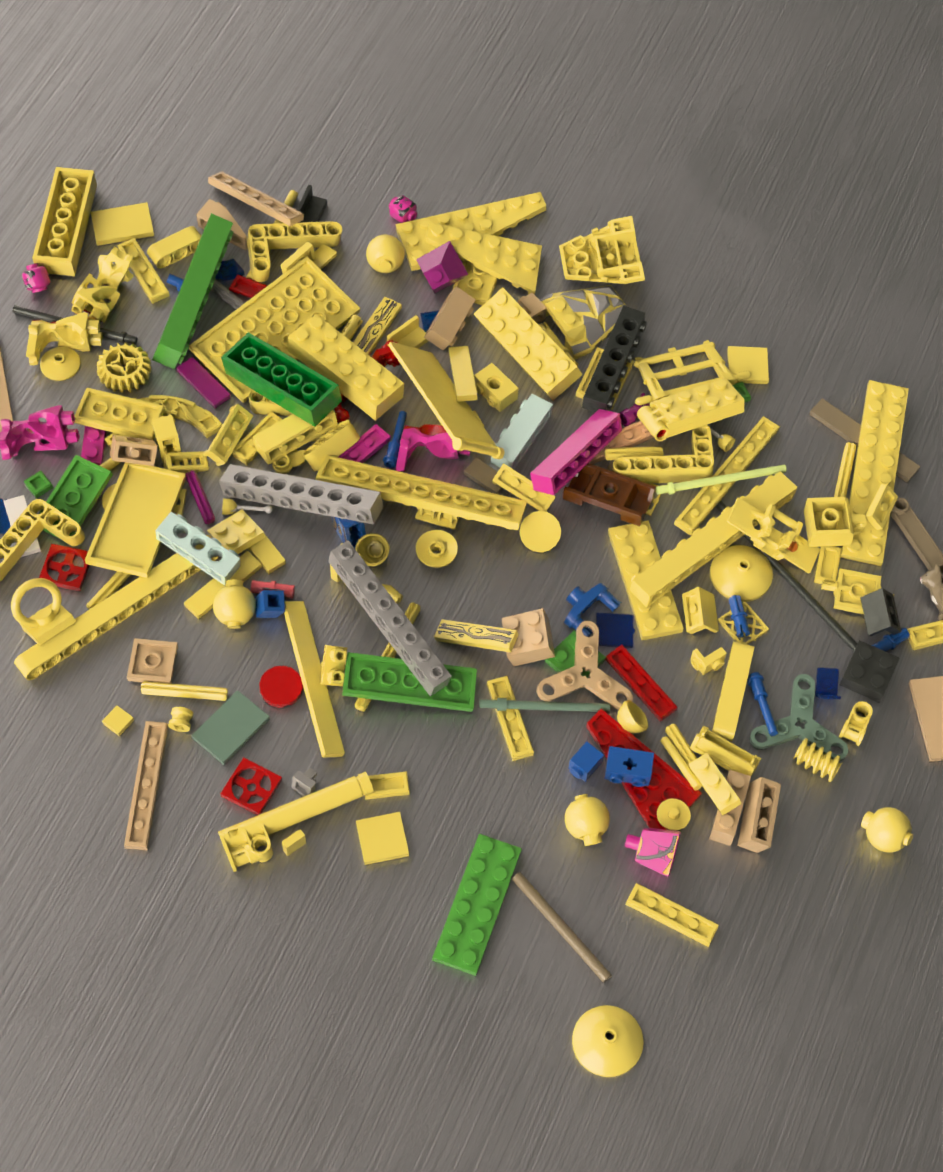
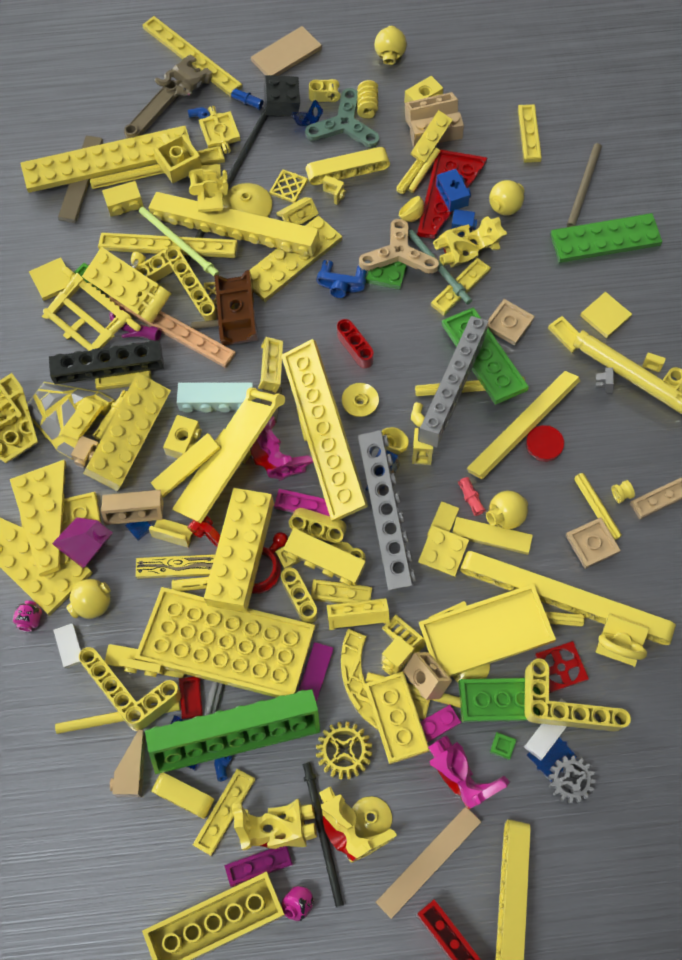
camera: 115 degrees left, 5 degrees up
light yellow tile [91,202,154,246] -> none
light yellow tile [102,705,134,736] -> none
light aqua brick [155,512,240,585] -> none
magenta axle [186,470,215,525] -> none
sand green tile [191,690,270,765] -> none
tan tile [208,171,304,226] -> none
red piece [220,757,282,815] -> none
green brick [221,332,342,427] -> none
hinge [222,498,273,515] -> none
blue brick [255,590,285,618] -> none
pearl dark grey panel [296,184,327,223] -> none
light yellow hips [320,645,347,687] -> none
blue pin [383,411,407,468] -> none
light yellow tile [434,619,519,652] -> none
tan brick [502,608,555,666] -> none
light yellow tile [520,511,561,553] -> none
dark pink brick [530,409,622,495] -> none
light yellow dish [572,1005,644,1077] -> none
clear blue piece [596,613,636,648] -> none
light yellow axle [604,446,664,460] -> none
red tile [605,645,678,722] -> none
torso [625,828,681,876] -> none
light yellow piece [657,799,691,831] -> none
light yellow container [690,726,762,777] -> none
blue axle [728,595,750,638] -> none
blue pin [747,672,778,736] -> none
pearl dark grey panel [860,588,902,636] -> none
light yellow plate [866,484,898,530] -> none
none -> white tile [53,623,81,669]
none -> light yellow brick [102,181,144,217]
none -> blue arm [188,107,210,119]
none -> magenta tile [224,846,293,887]
none -> red beam [337,319,374,368]
none -> light yellow brick [404,76,443,103]
none -> light yellow hips [433,216,507,268]
none -> tan plate [488,299,535,346]

